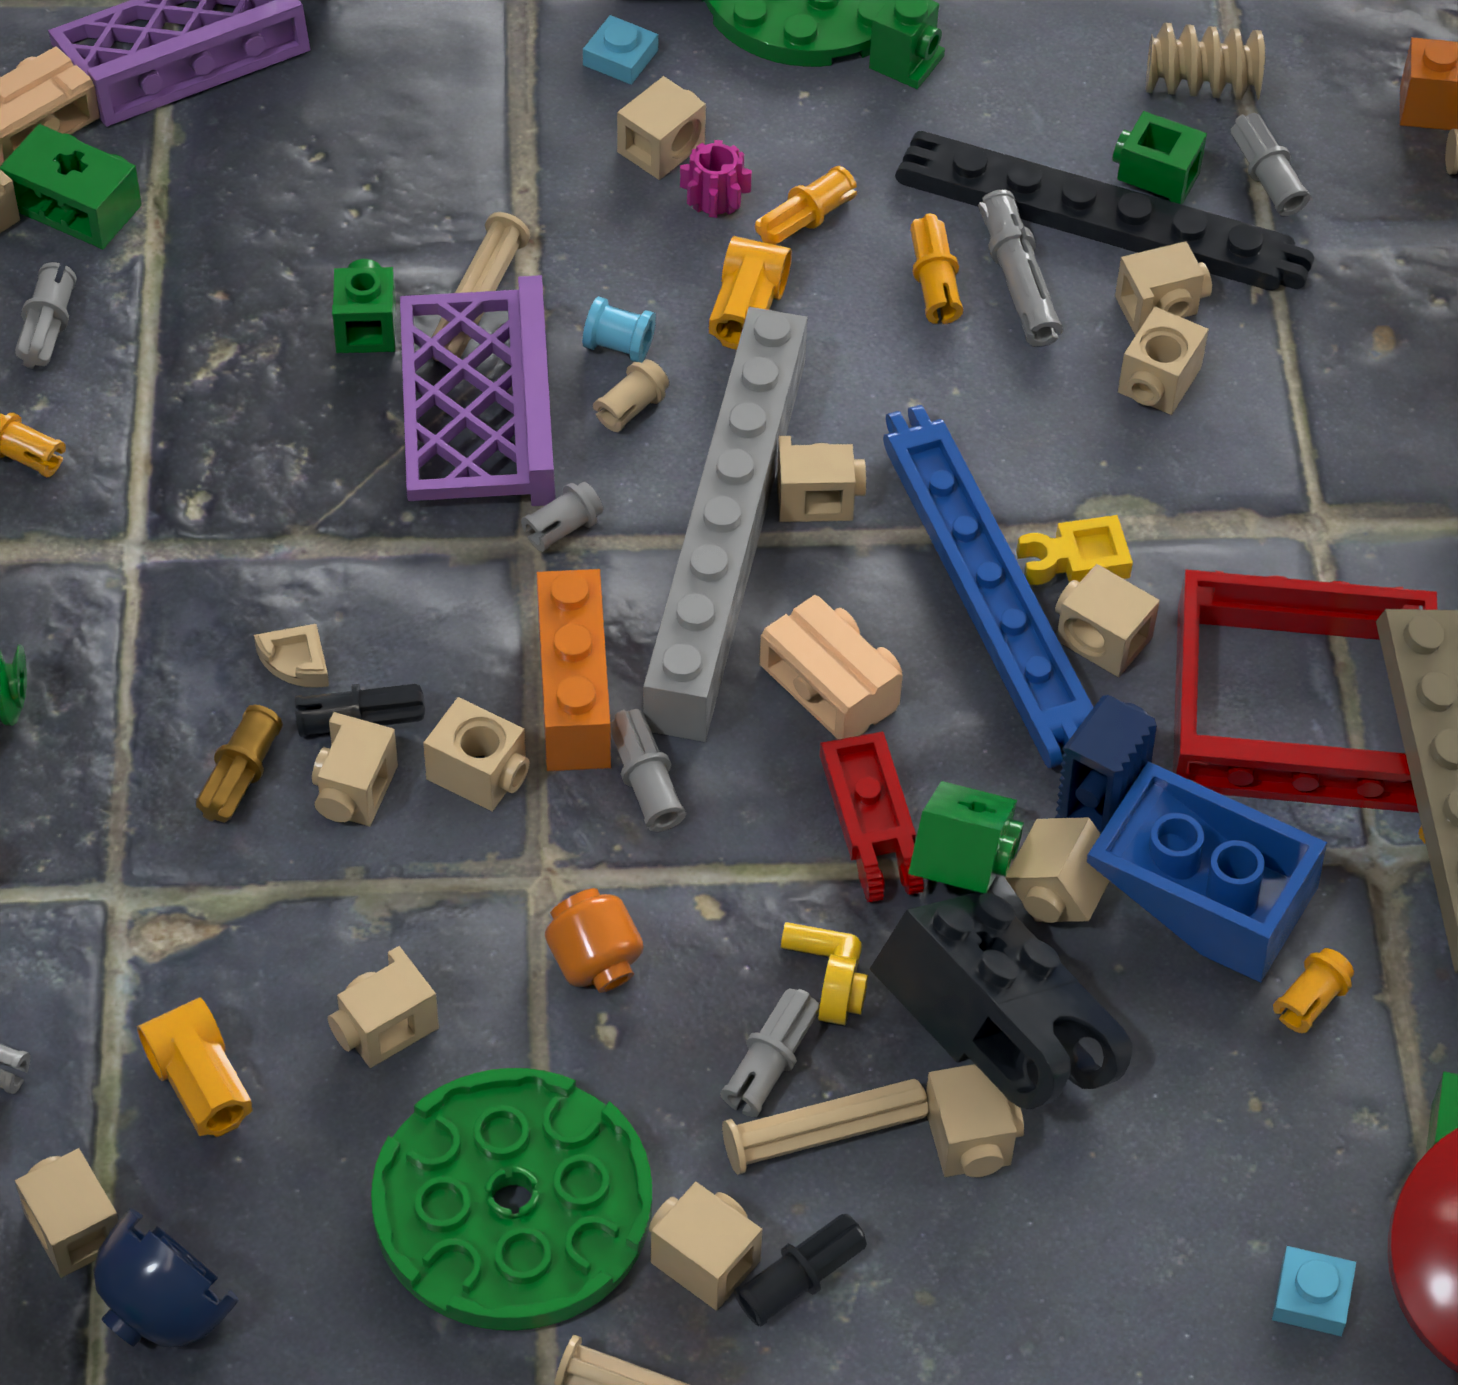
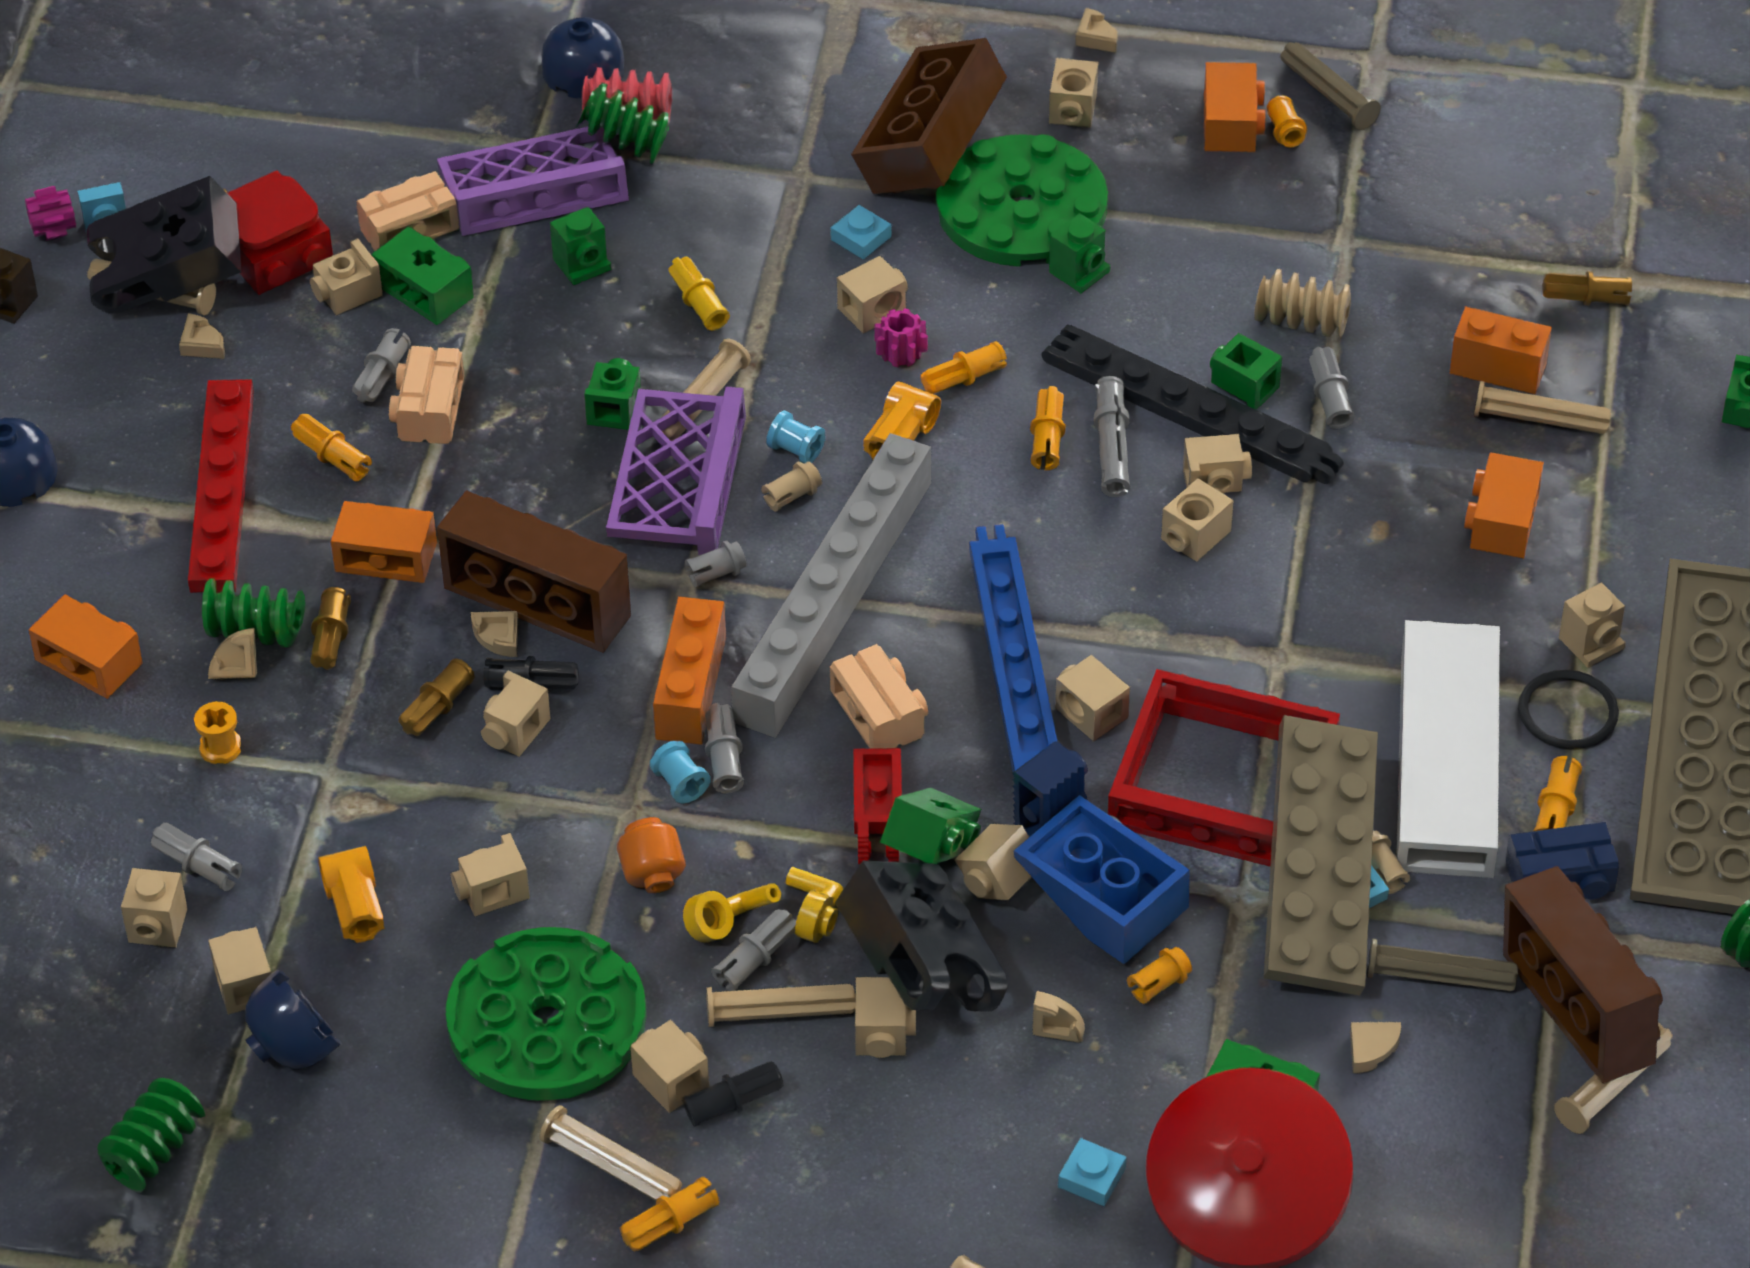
camera: 15 degrees right, 5 degrees down
tan brick [424,697,530,812] -> none
tan brick [777,436,866,522] -> none
yellow plate [1016,515,1133,585] -> none
none -> pearl gold axle [310,587,351,670]
none -> orange brick [331,501,437,583]
none -> light nougat brick [389,346,464,444]
none -> reddish brown brick [437,490,631,653]
none -> green brick [550,207,612,286]
none -> medium azure bush [650,741,711,804]
none -> yellow axle [669,256,730,331]
none -> yellow plate [683,883,781,943]
none -> tan tile [1033,991,1085,1042]

